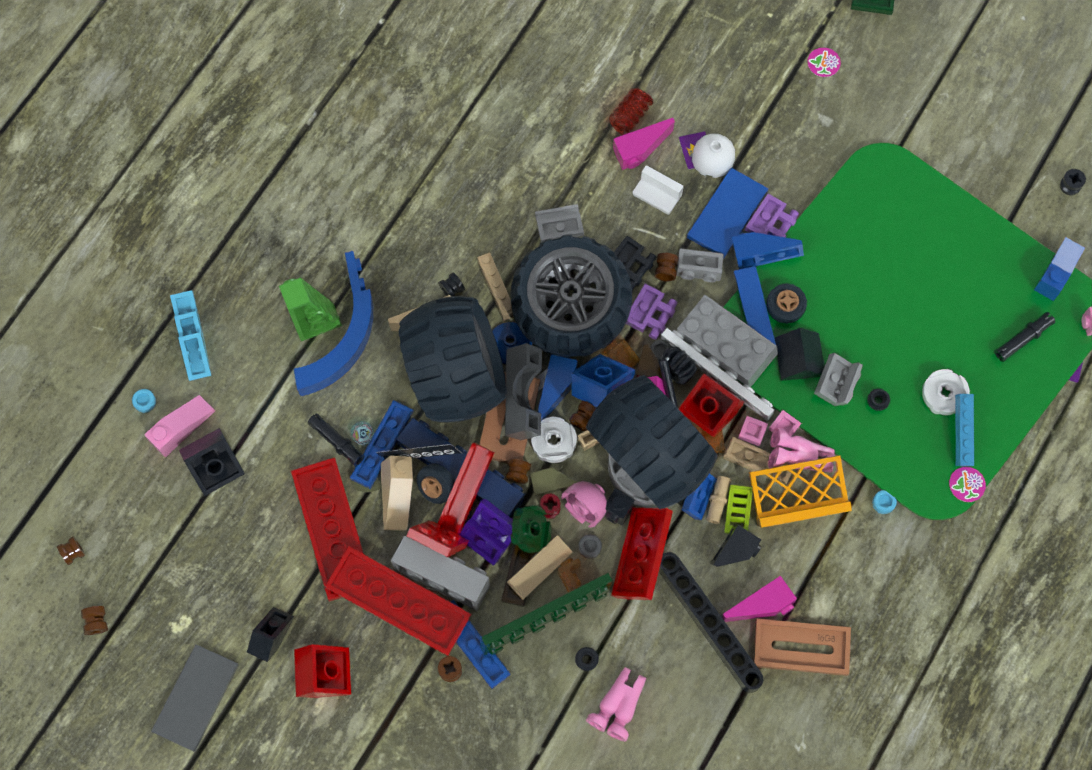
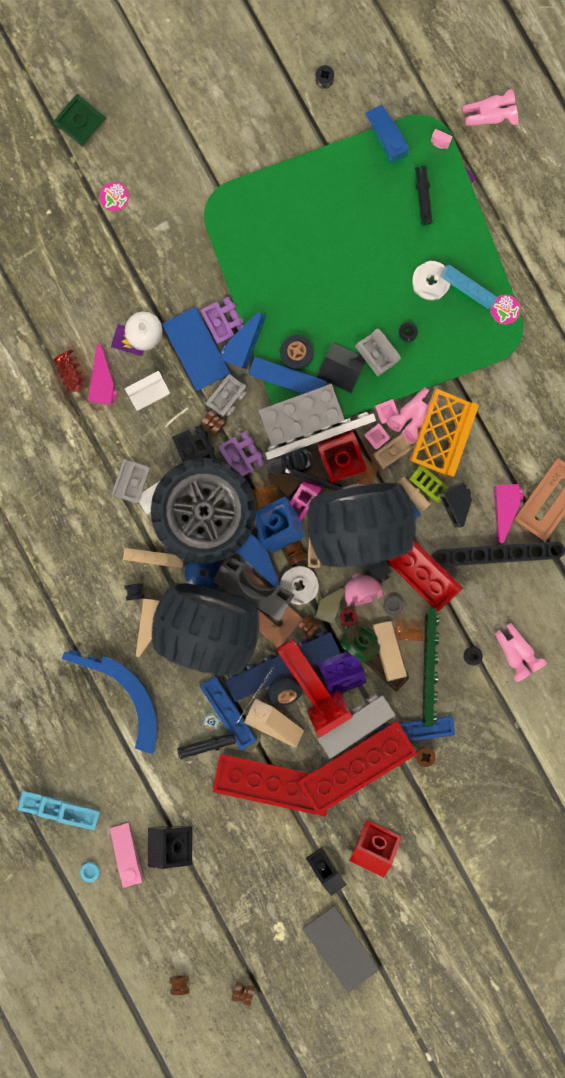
camera: 60 degrees left, 15 degrees up
bright green wedge [279,278,342,342] -> none
medium azure tile [872,490,897,514] -> none

